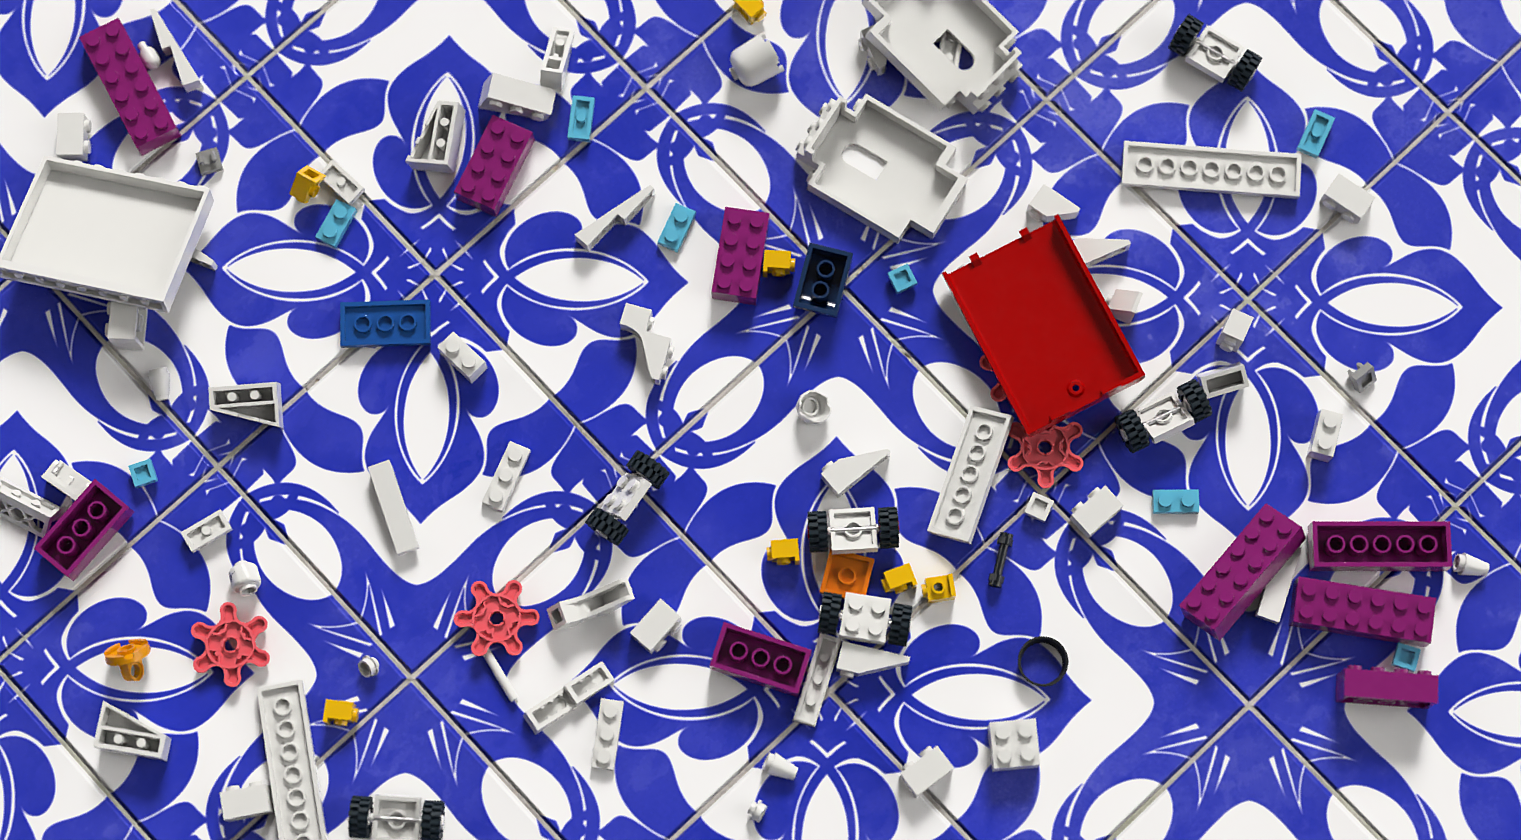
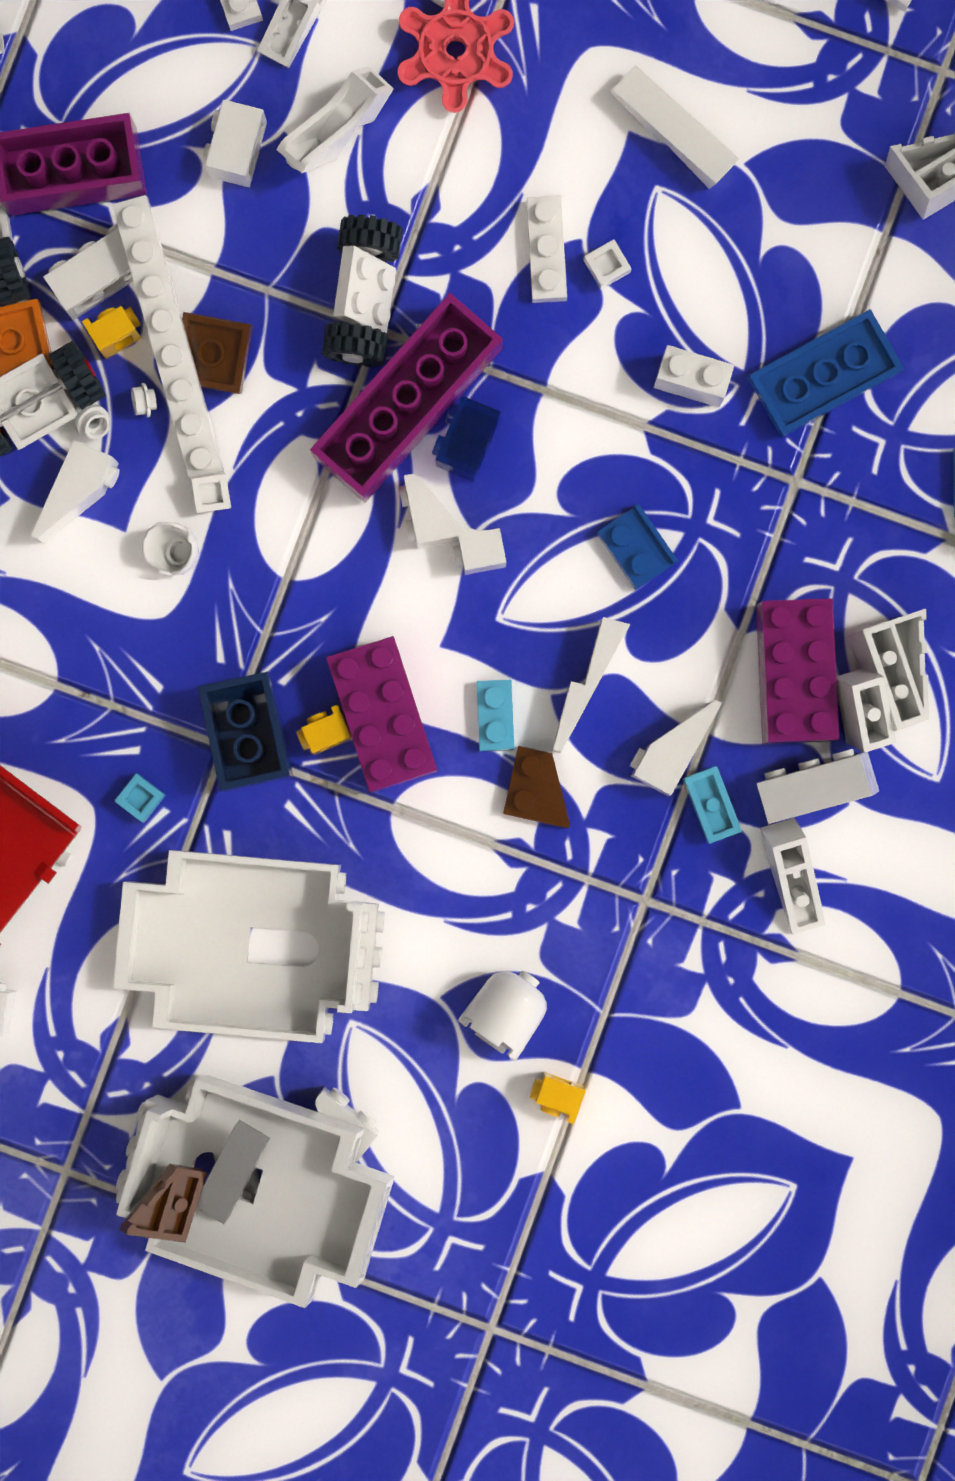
camera: 150 degrees right, 10 degrees up
none -> white brick [43,224,133,321]
none -> white plate [75,405,110,439]
none -> white plate [112,195,224,480]
none -> reddish brown wing [120,1164,207,1243]
none -> white plate [131,383,157,418]
none -> reddish brown plate [182,312,253,394]
none -> white plate [190,471,231,513]
none -> light grey tile [196,1119,270,1224]
none -> magenta brick [310,293,503,503]
none -> clear blue brick [432,396,501,482]
none -> reddish brown wing [503,746,570,829]
none -> white plate [583,239,631,290]
none -> blue plate [597,504,678,590]
none -> white slope [630,700,722,796]
none -> white brick [836,668,896,753]

